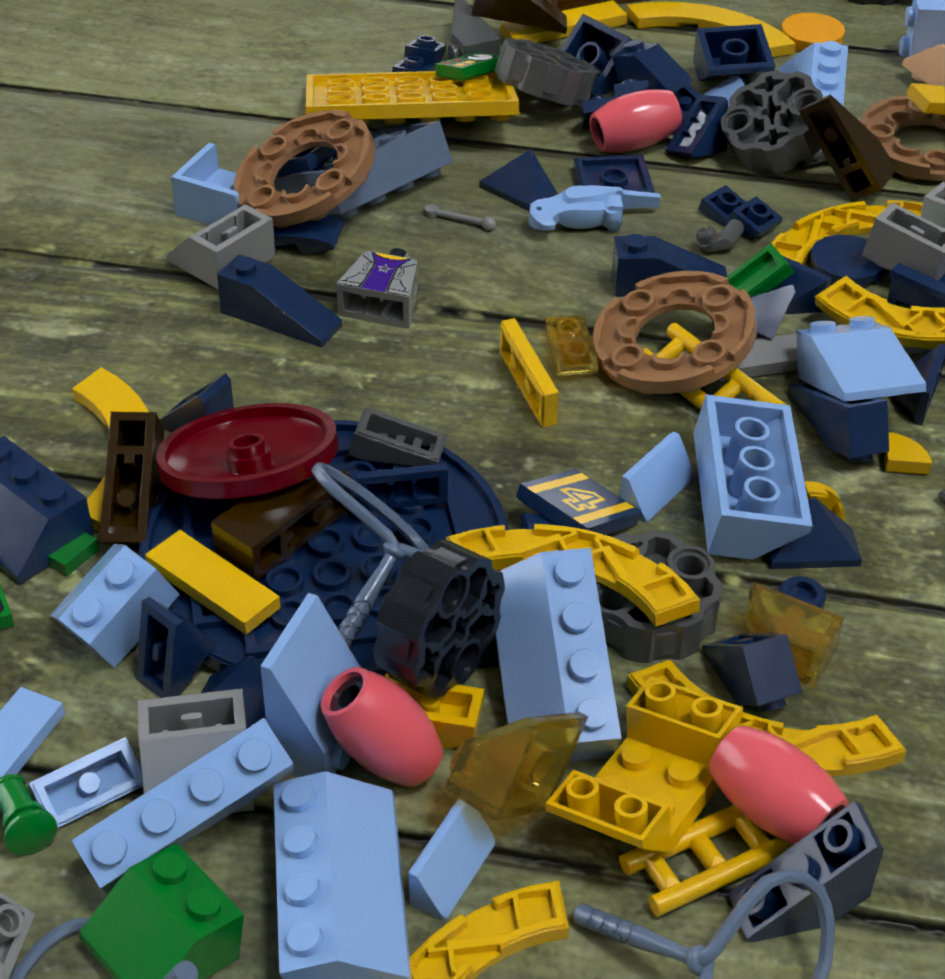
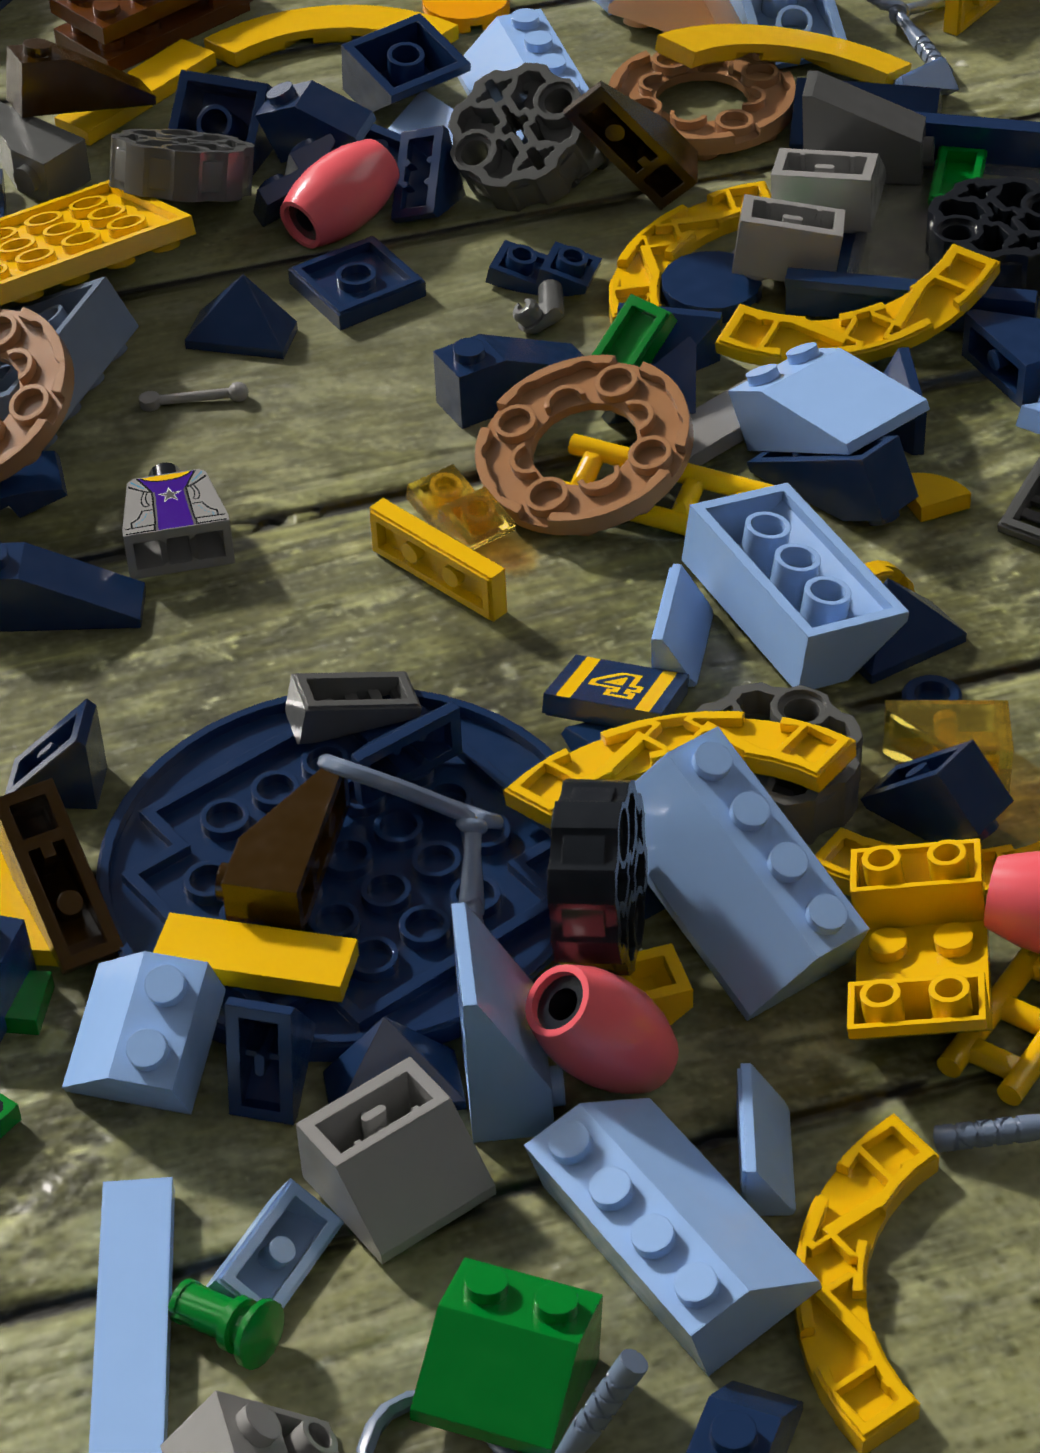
camera: 25 degrees left, 0 degrees up
light blue brick [71,718,294,894] -> none
dark red dish [156,403,339,499] -> none
green tile [435,52,499,81] -> none
clear yellow slope [444,712,588,821] -> none
light blue animal [528,185,661,231] -> none

